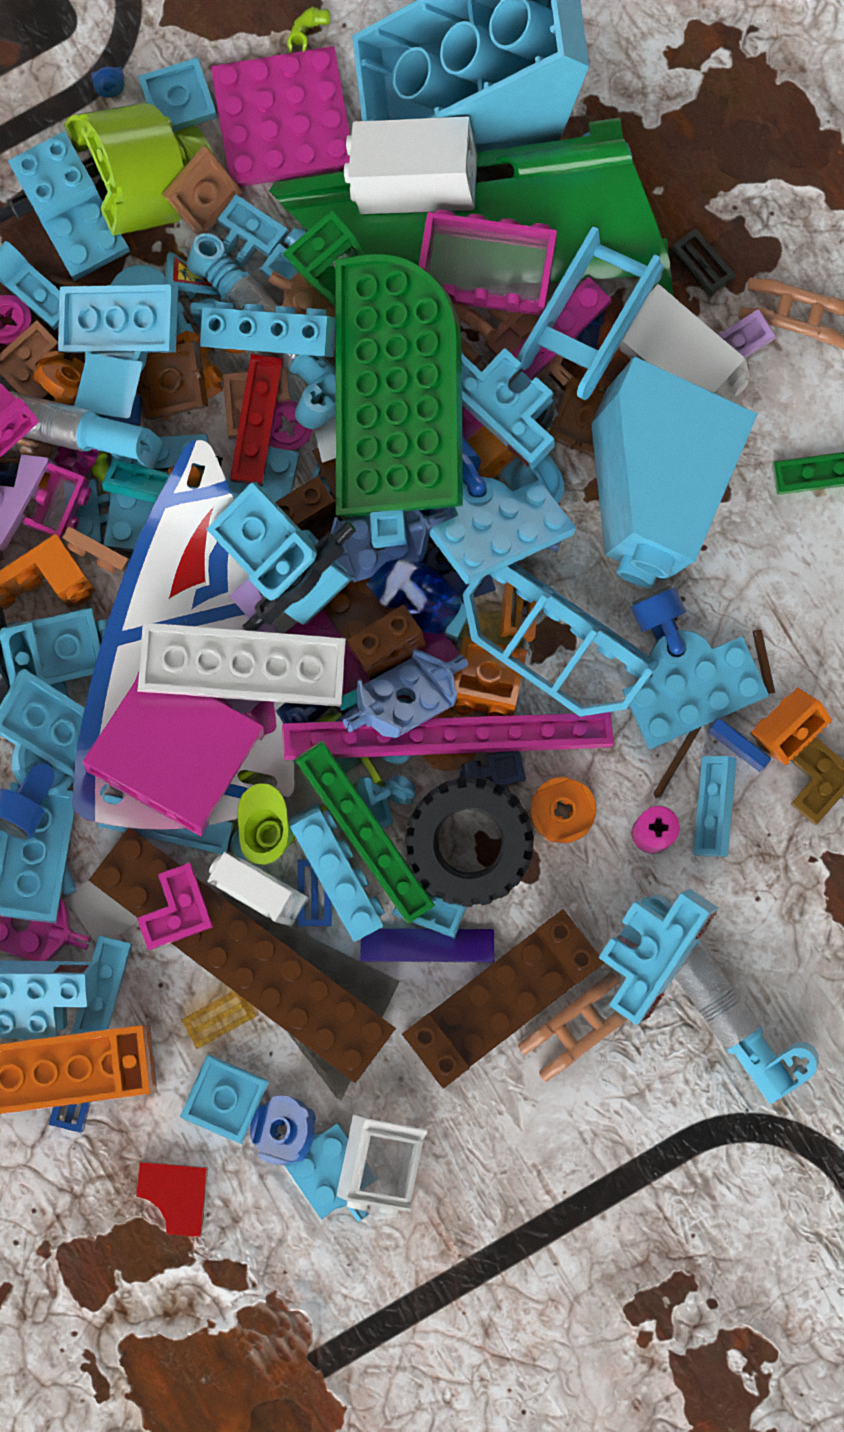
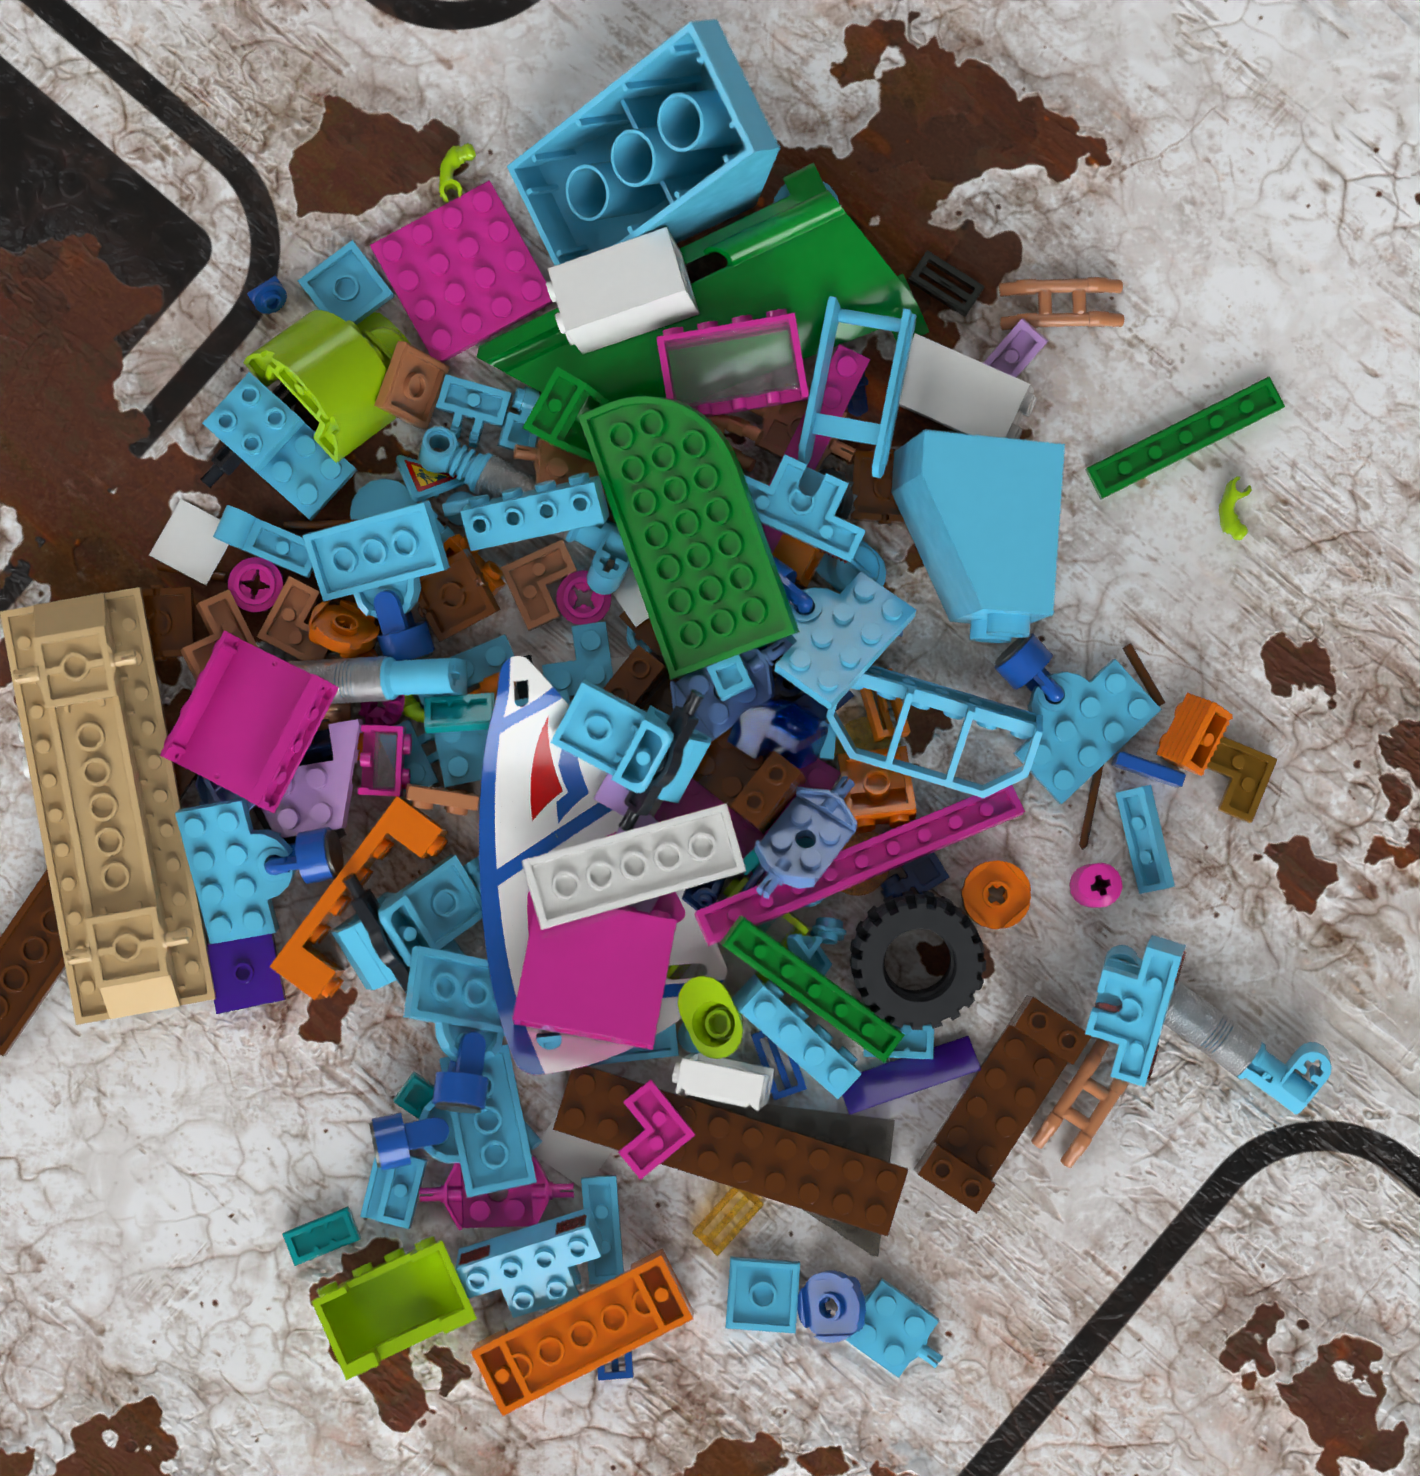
camera: 25 degrees left, 5 degrees up
medium azure sticker [74,353,143,418] -> none
red tile [136,1162,208,1237] -> none
red plate [230,354,284,487] -> none
white window [336,1114,428,1216] -> none

